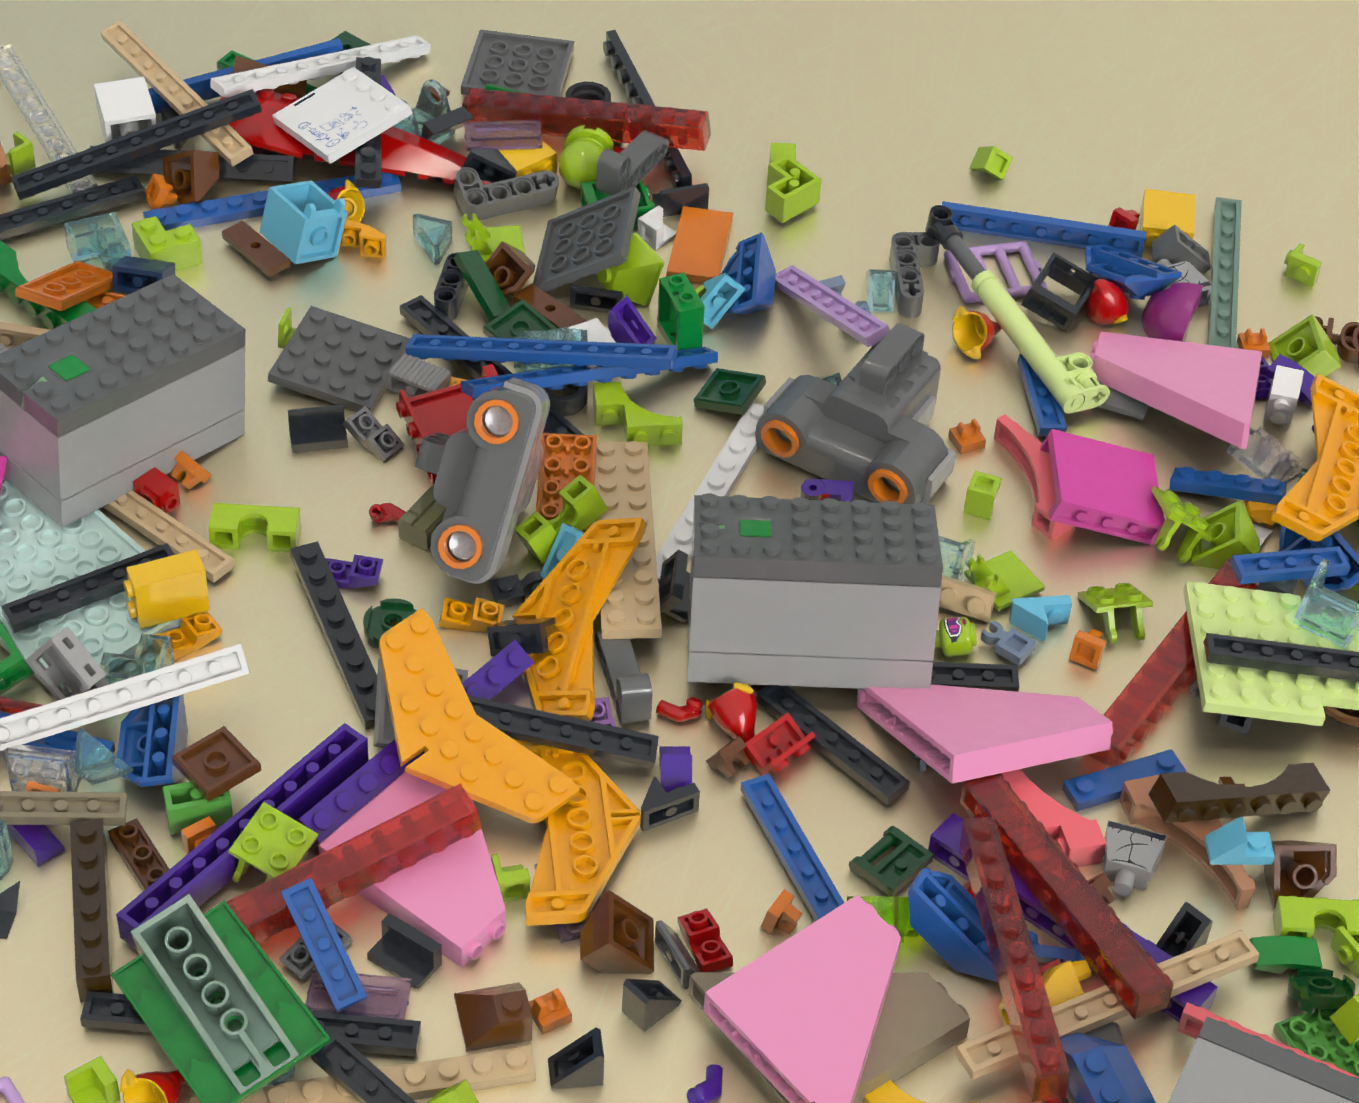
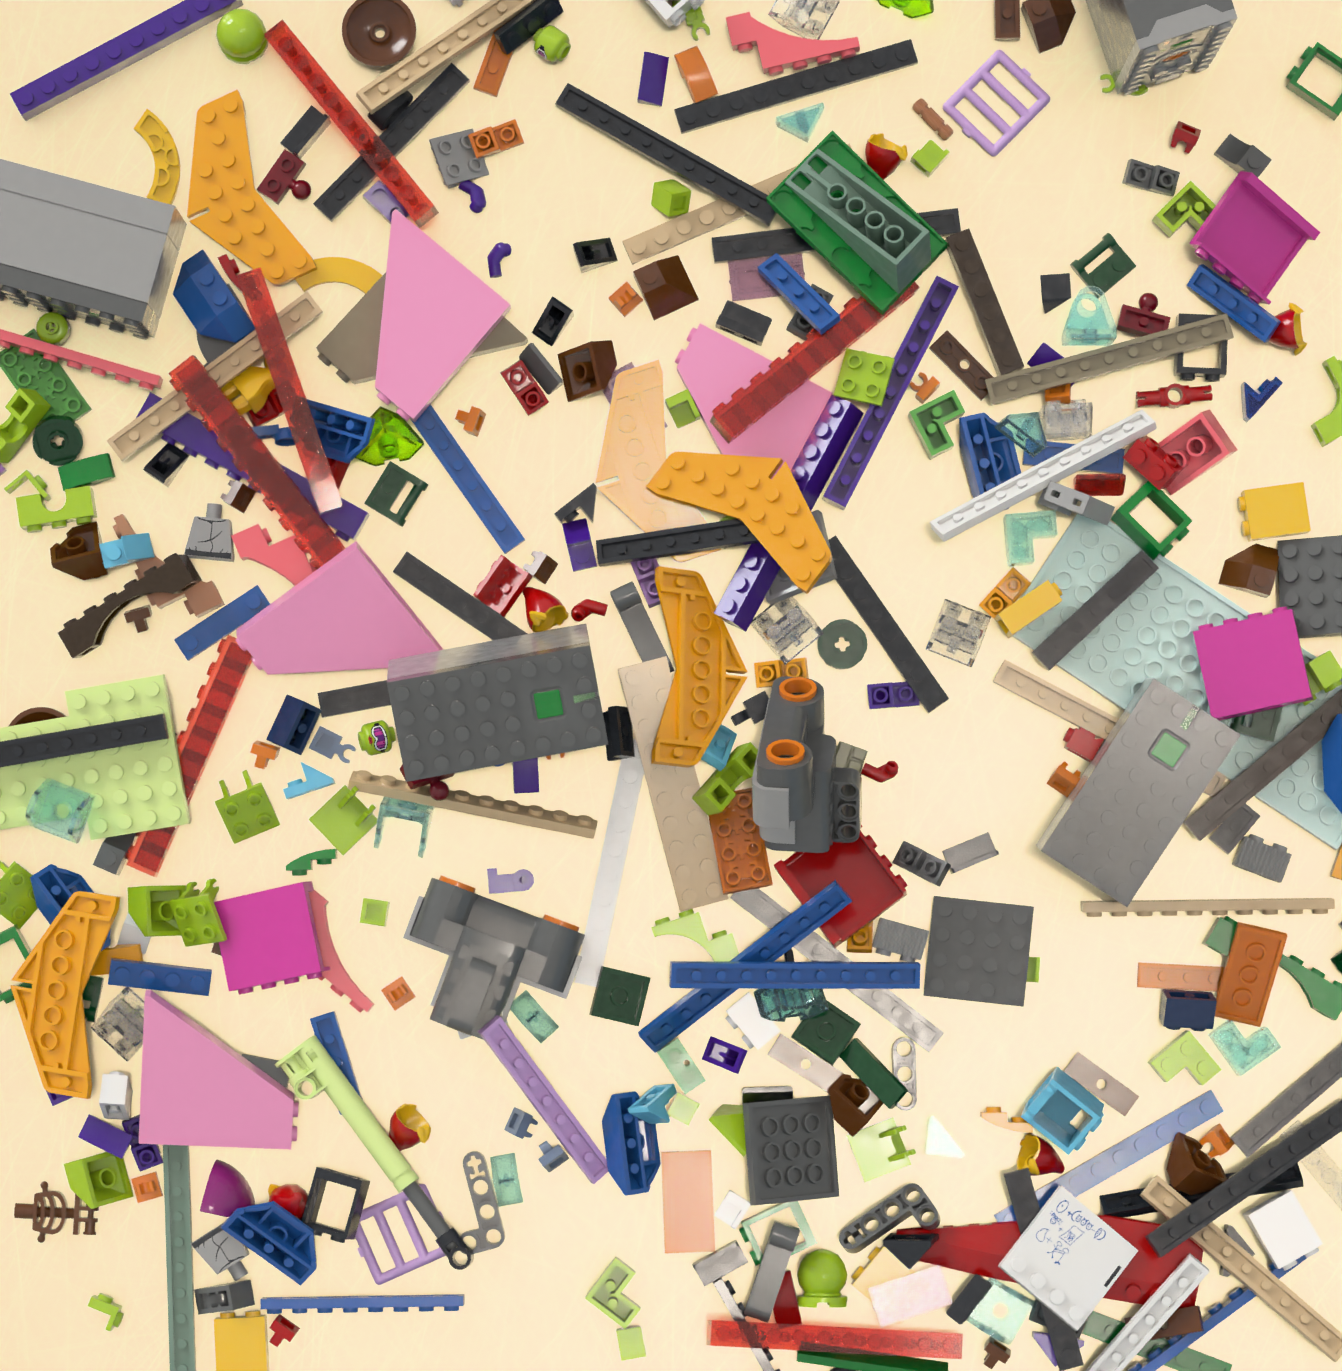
camera: 170 degrees right, 40 degrees up
reddish brown plate [171,726,261,802] -> none
lime arch [208,503,301,552] -> none
black panel [487,617,555,656] -> none
blue plate [1230,546,1350,584] -> none
none -> dark blue brick [266,694,322,755]
none -> green slope [286,849,338,876]
none -> clear slope [750,596,824,665]
none -> clear slope [925,599,991,668]

